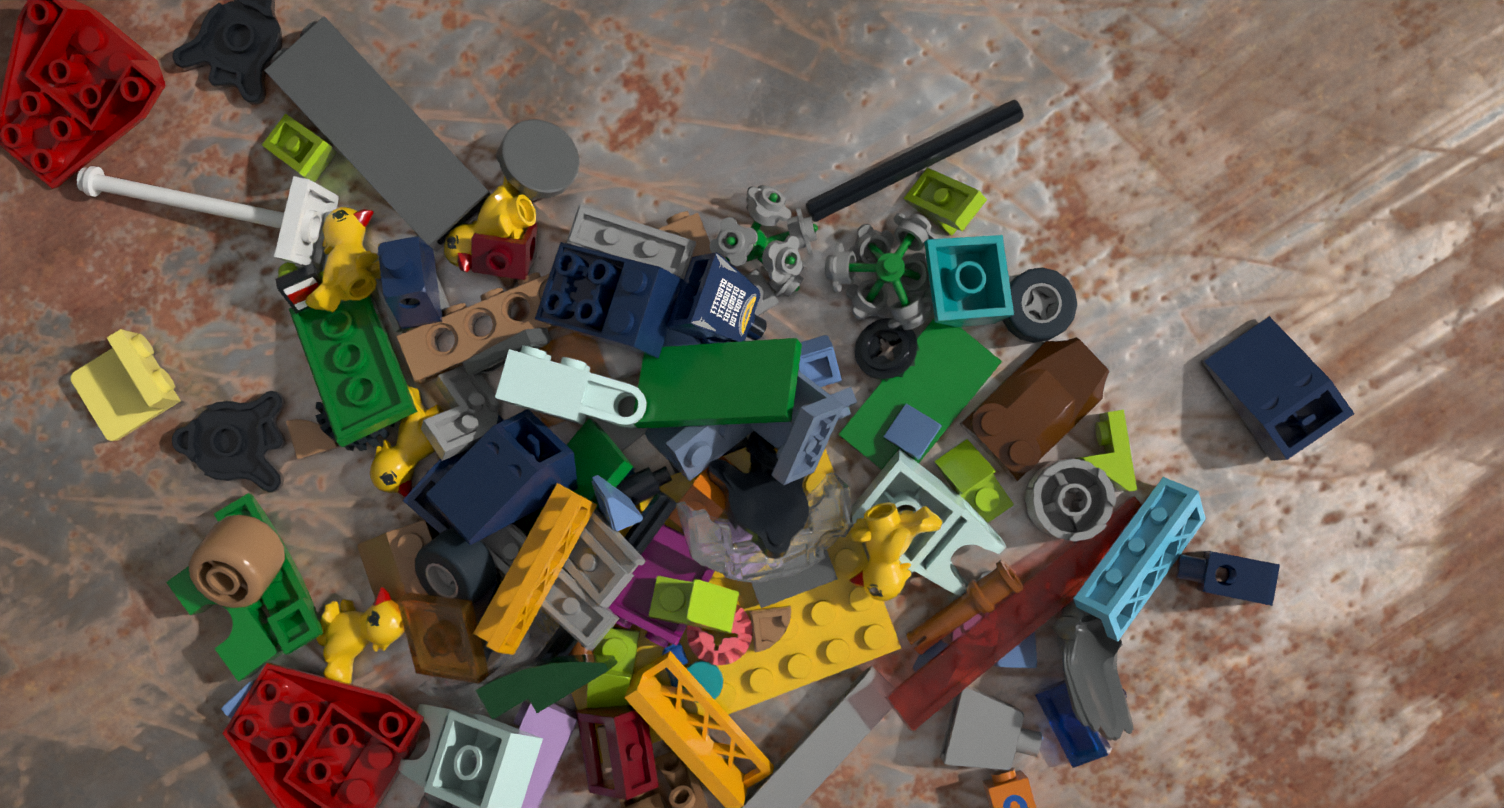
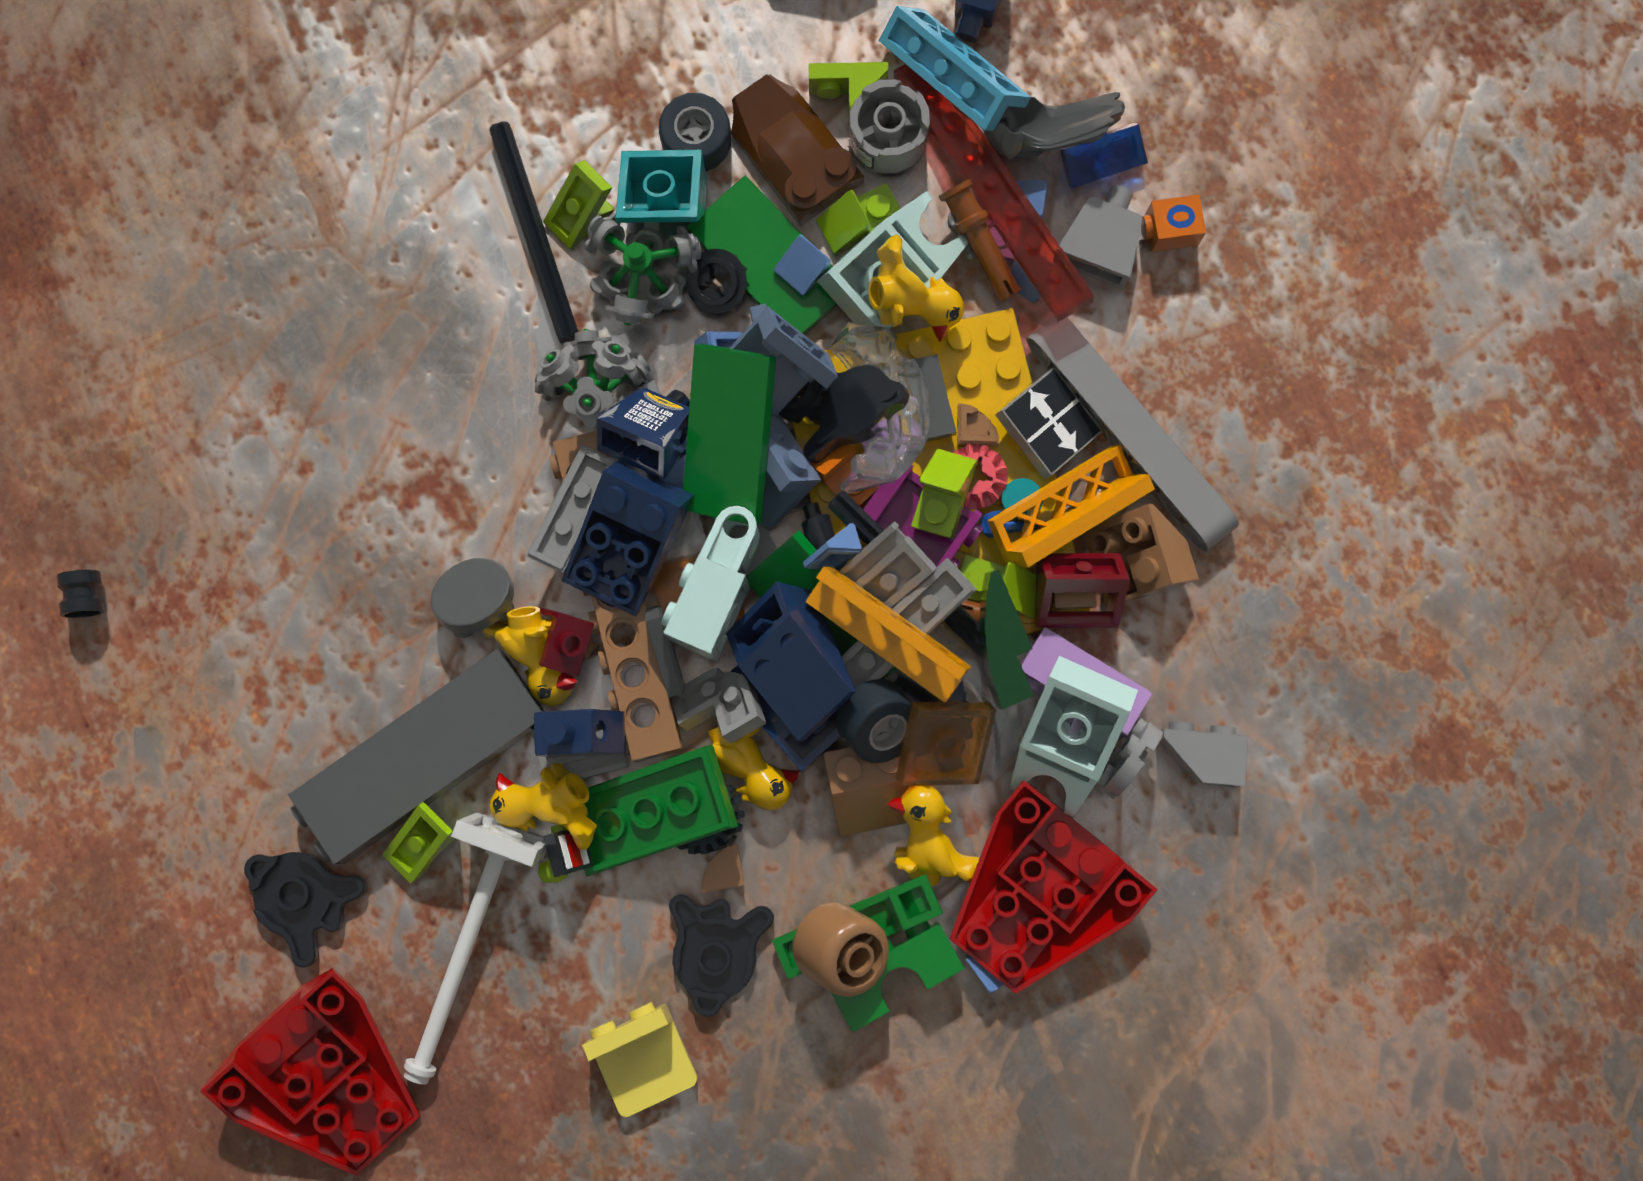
camera: 80 degrees left, 5 degrees down
none -> black tile [995,367,1102,480]

